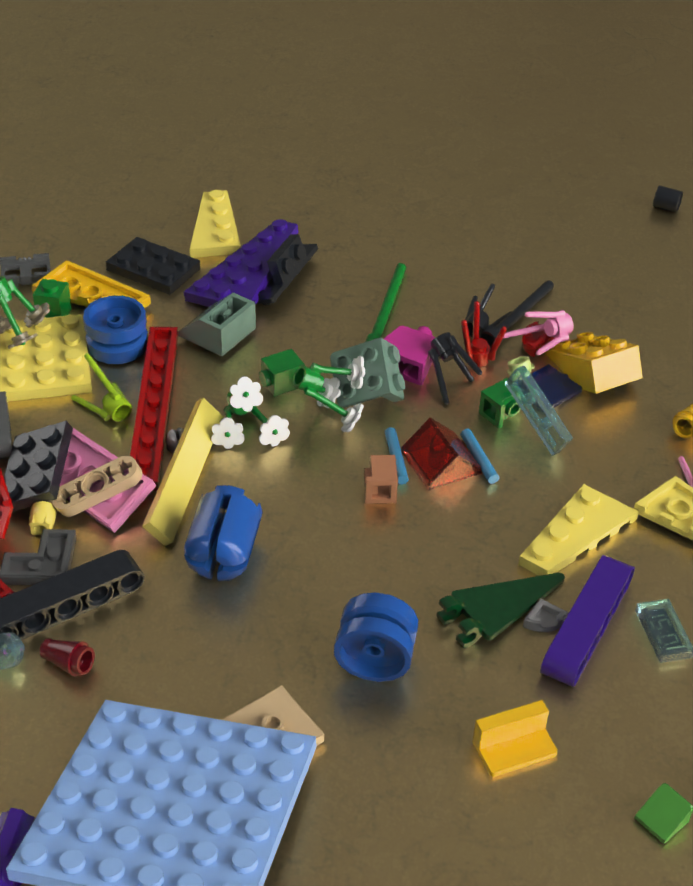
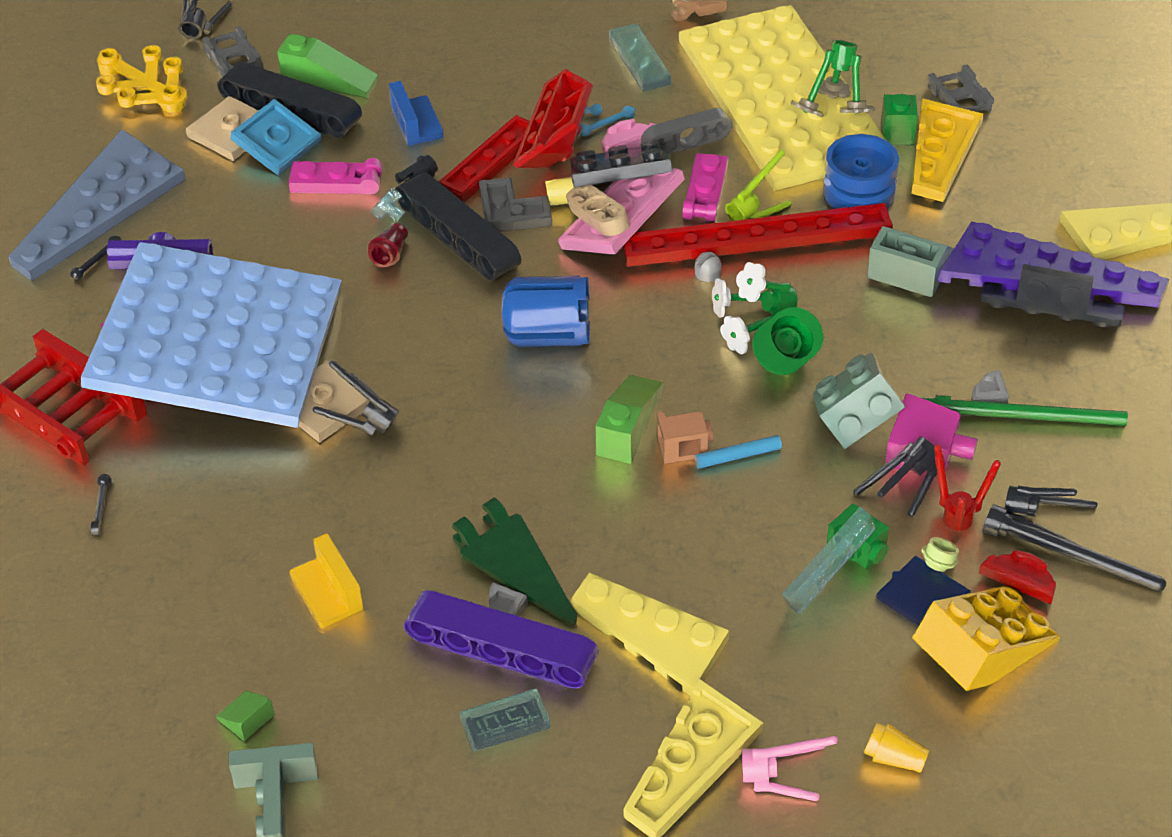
camera: 85 degrees right, 5 degrees up
black plate [106,237,200,295] -> none
light yellow tile [142,398,224,546] -> none
green brick [259,348,305,397] -> none
plant [293,356,365,432] -> none
blue wheel [334,592,419,682] -> none
clear red slope [401,417,482,490] -> none
dark azure piece [460,429,499,484] -> none
bright pink plant [503,310,574,356] -> none
none -> black plant [313,361,400,436]
none -> bright green slope [595,375,664,464]
none -> dark pink plate [682,153,728,223]
none -> green piece [752,307,824,375]
none -> light grey tile [971,370,1009,403]

